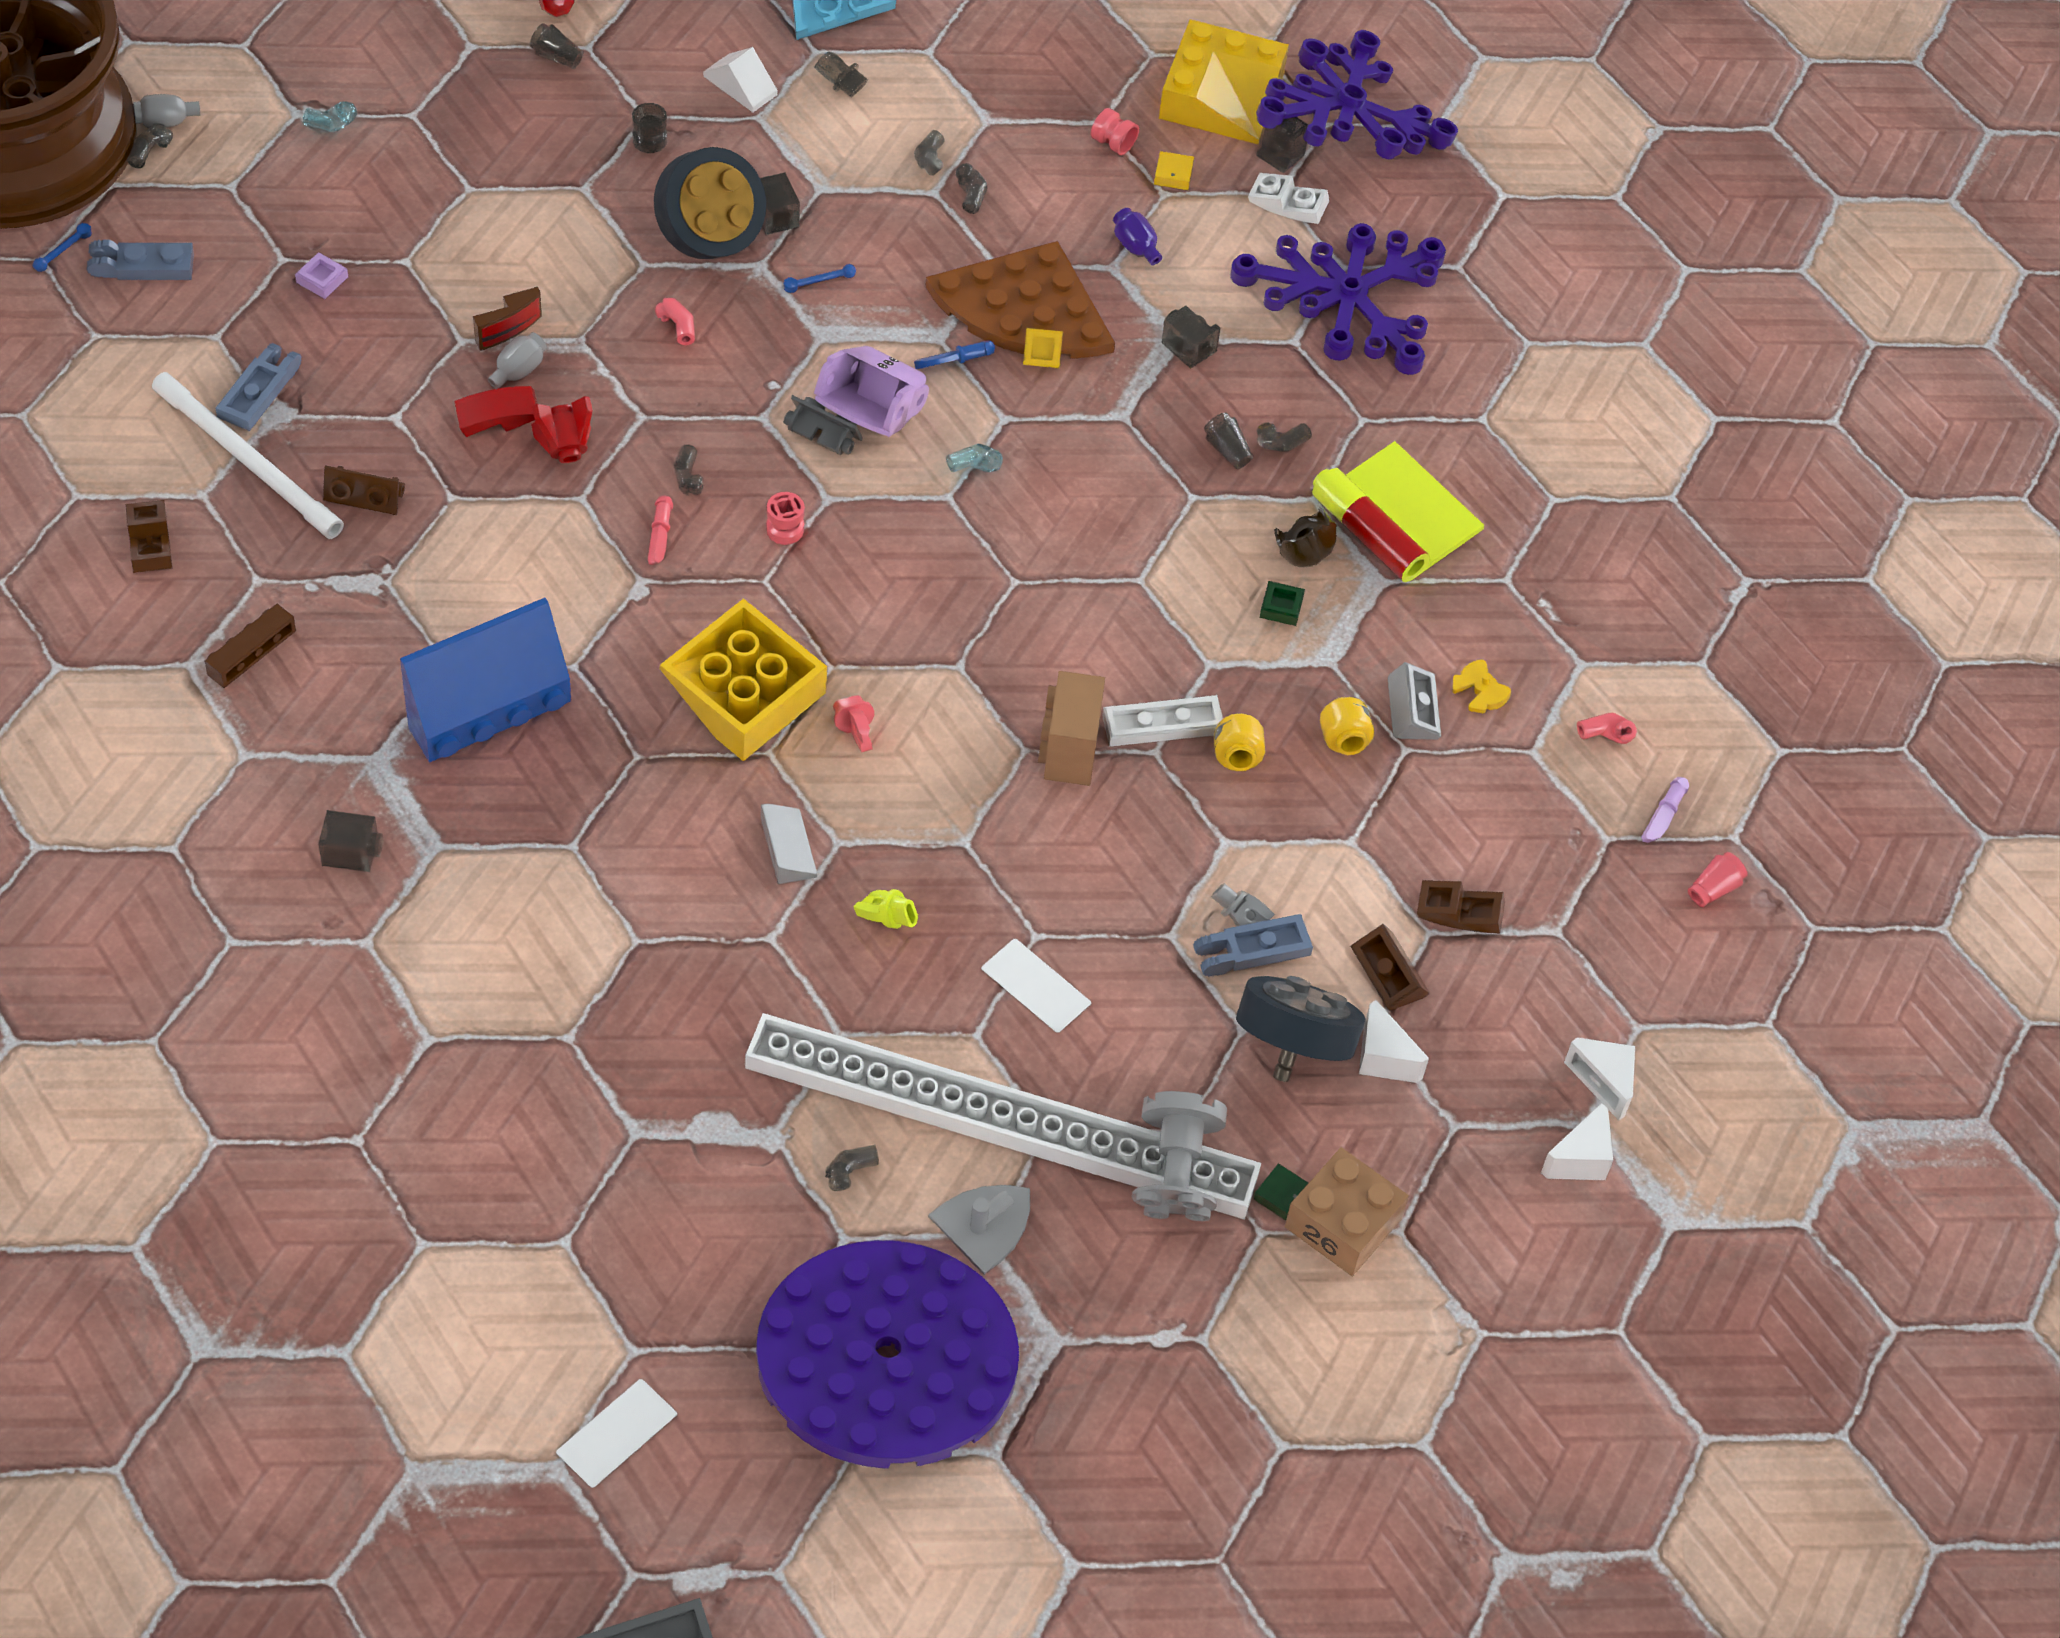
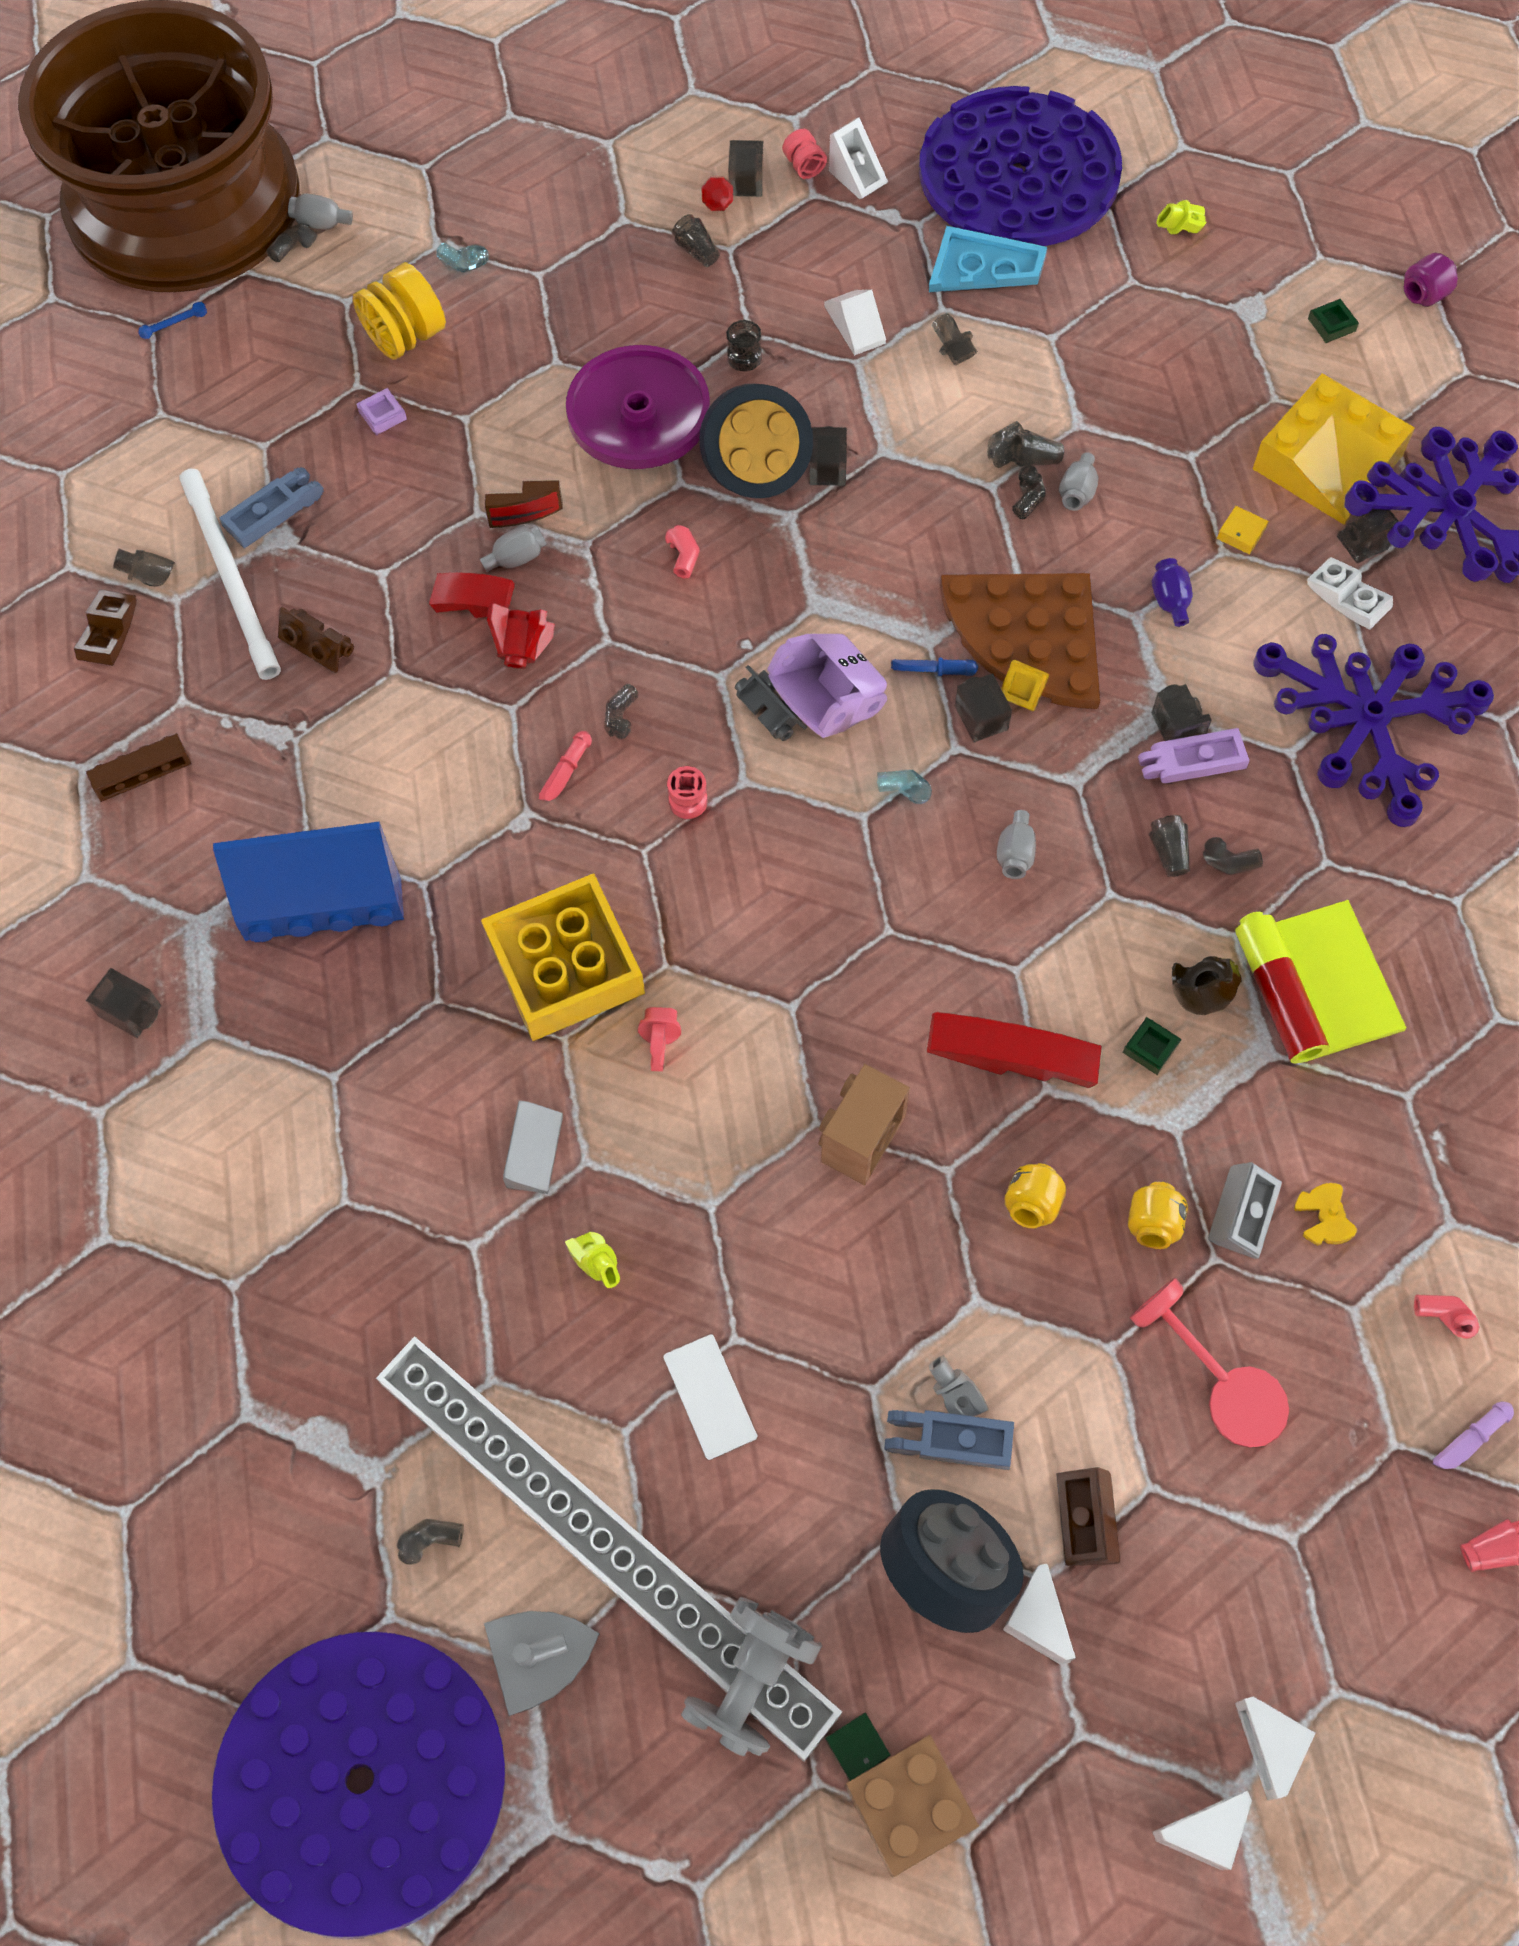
camera: 30 degrees right, 10 degrees up
sand blue hinge [87,240,194,280] -> none
white sticker [556,1379,677,1488] -> none
blue hinge [784,264,856,293] -> none
coral wheel [1091,108,1140,156] -> none
white tile [1102,695,1223,747] -> none
reddish brown slope [1417,880,1505,934] -> none
none -> clear smoke piece [113,548,175,587]
none -> yellow wheel [352,262,446,360]
none -> magenta dish [566,345,710,469]
none -> red slope [927,1012,1102,1088]
none -> clear smoke brick [955,673,1012,743]
none -> light grey plant [997,810,1036,879]
none -> clear smoke cone [1008,430,1064,467]
none -> light grey plant [1059,452,1099,511]
none -> coral piece [1130,1278,1289,1448]
none -> lavender hinge [1138,728,1249,783]

